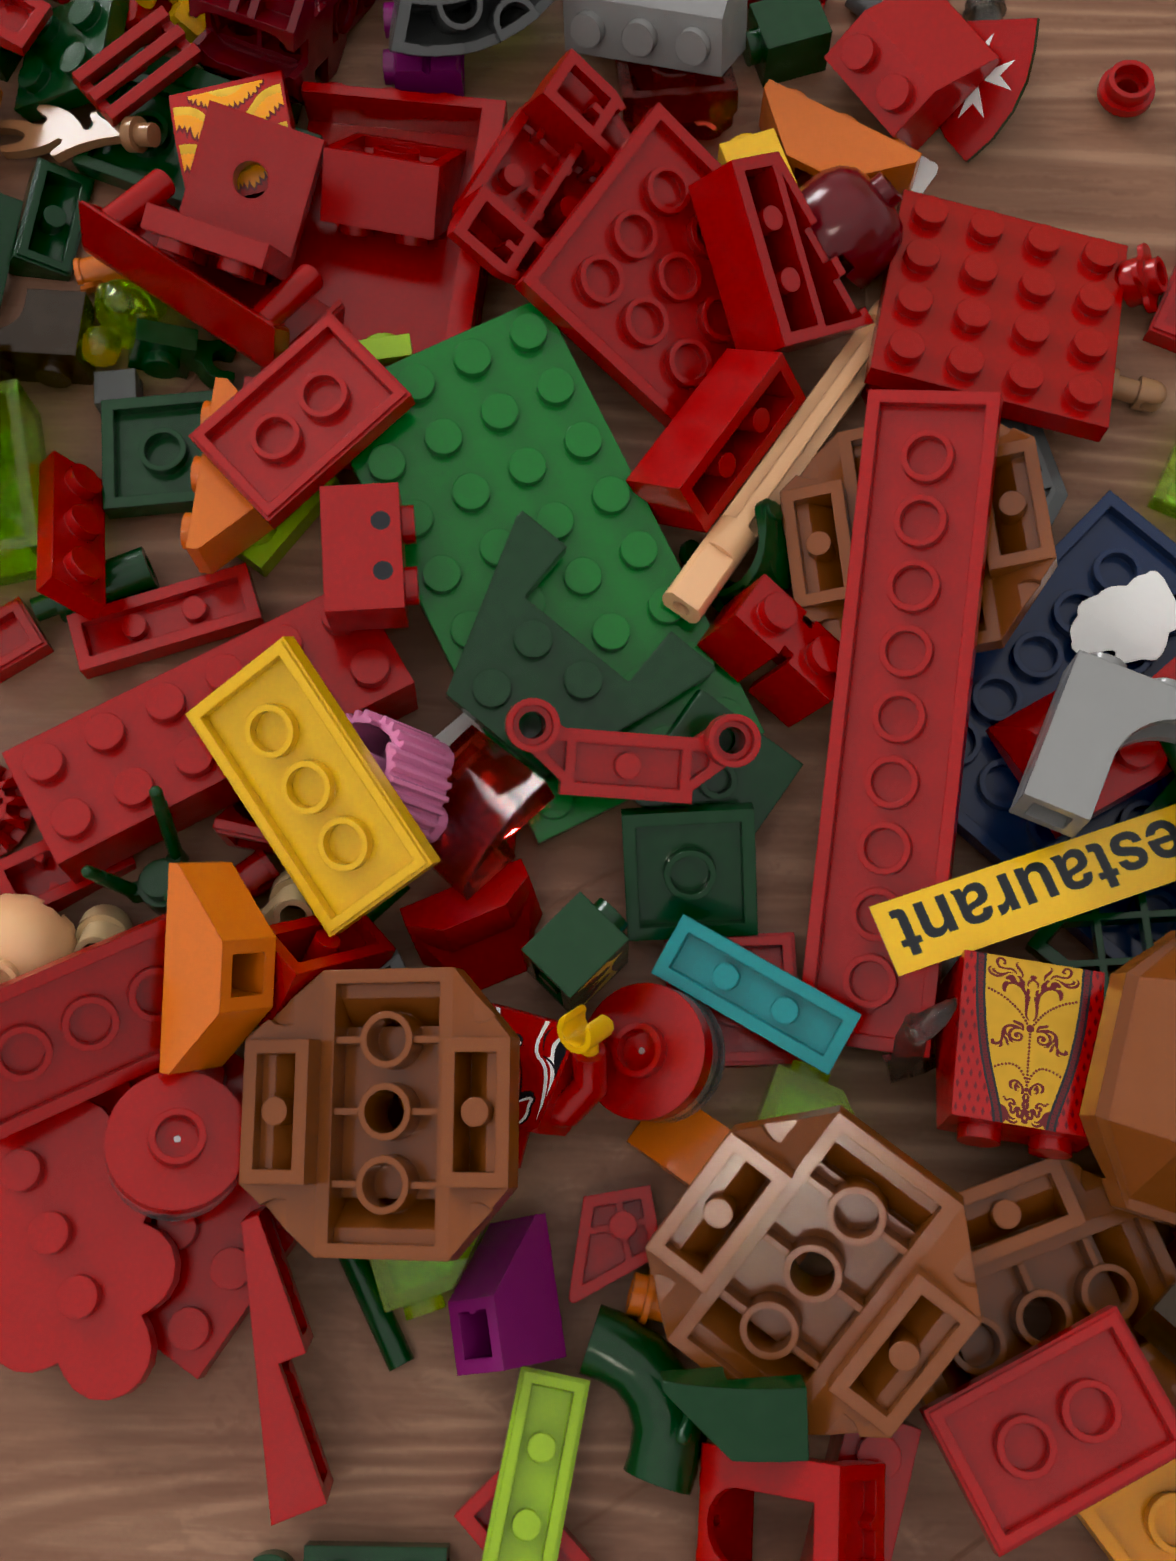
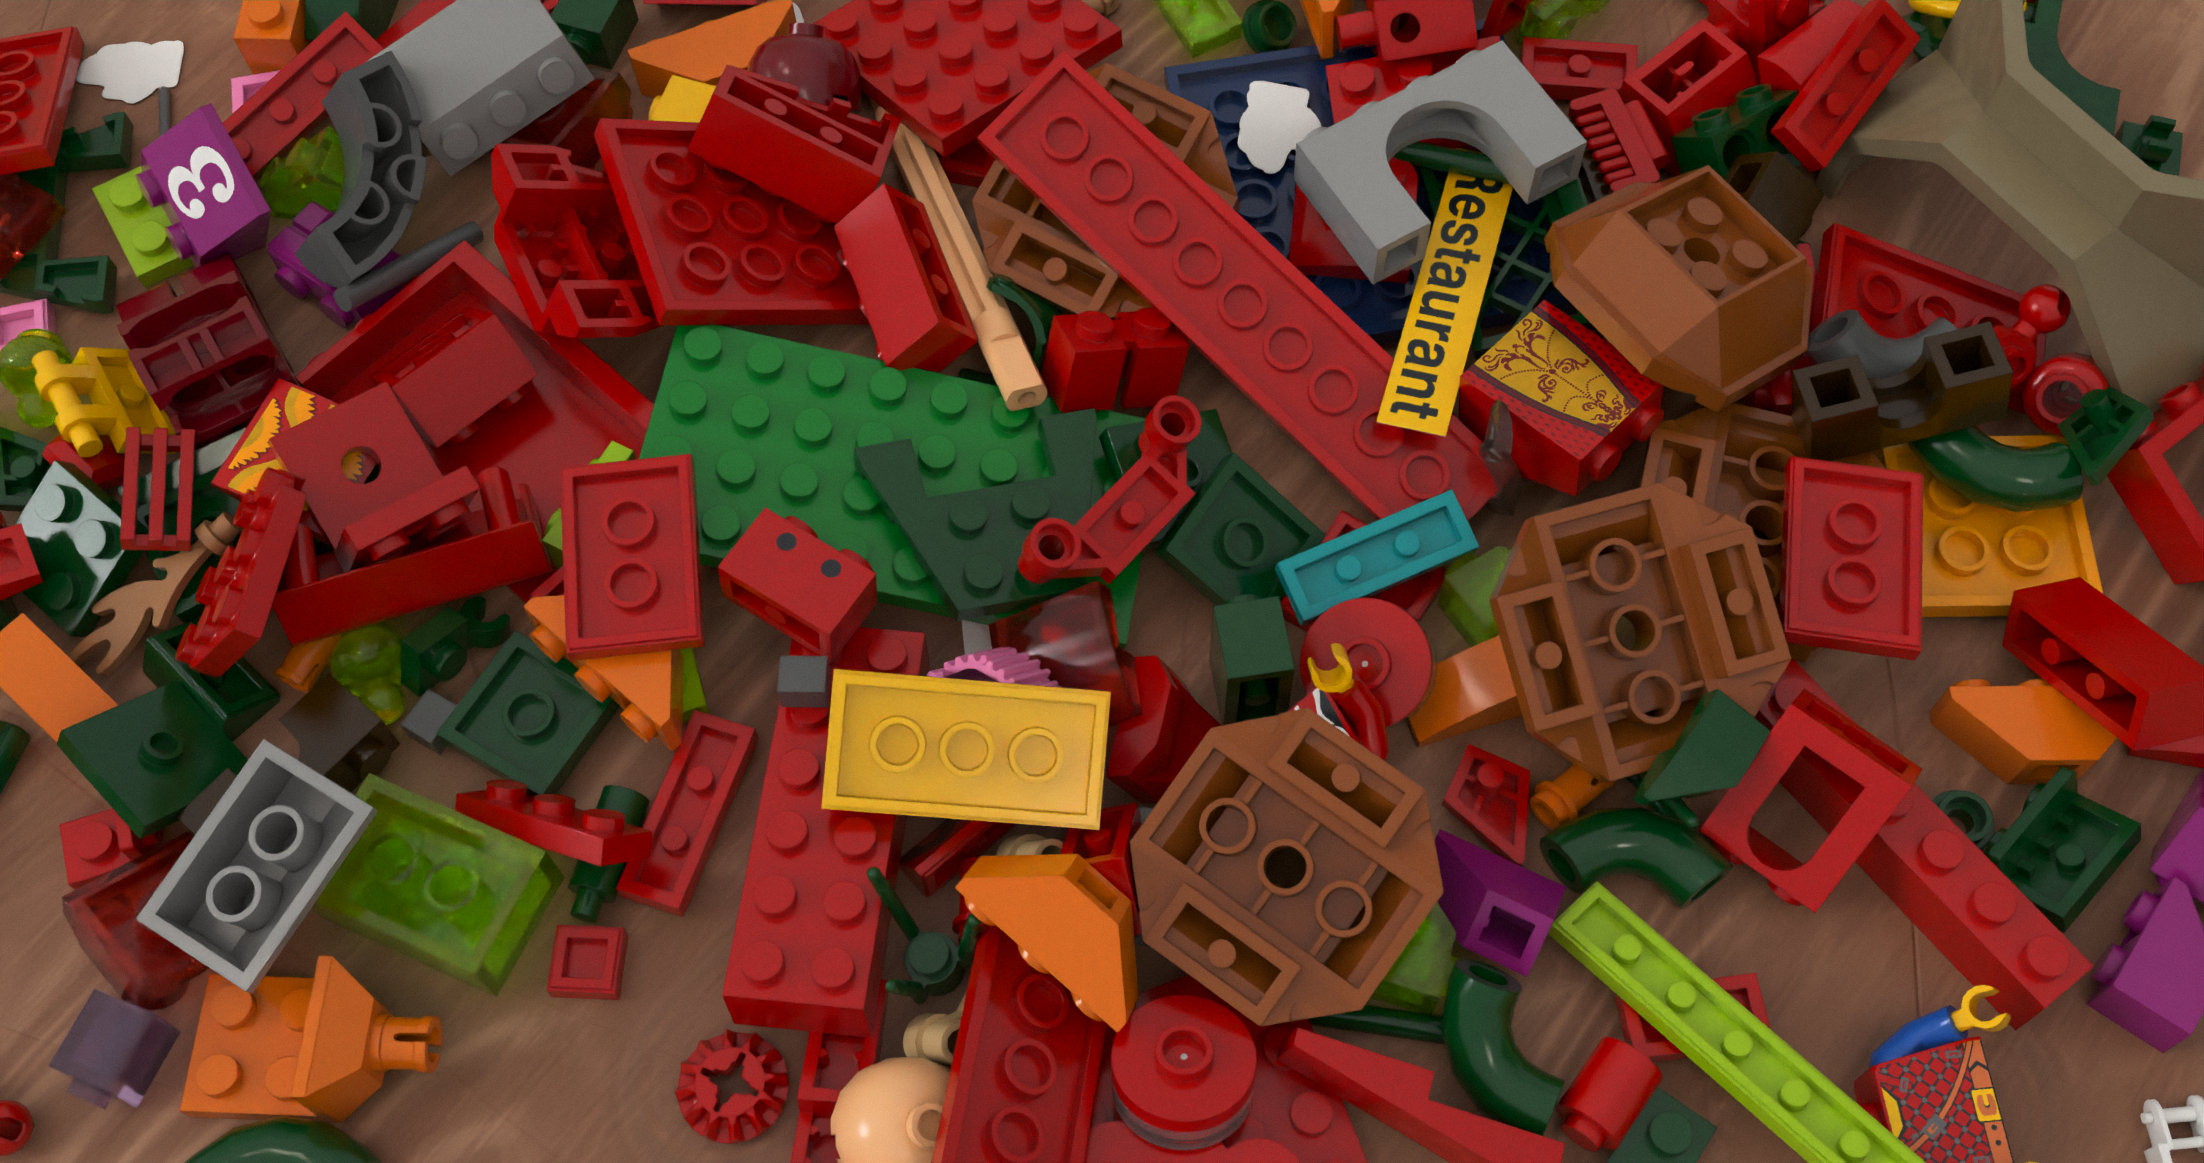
camera: 55 degrees left, 10 degrees down
none -> red plate [175,467,307,678]
none -> dark grey bar [334,221,484,312]
none -> dark grey piece [777,656,831,707]
none -> dark green cylinder [1441,959,1565,1136]
none -> red brick [1556,1037,1663,1152]

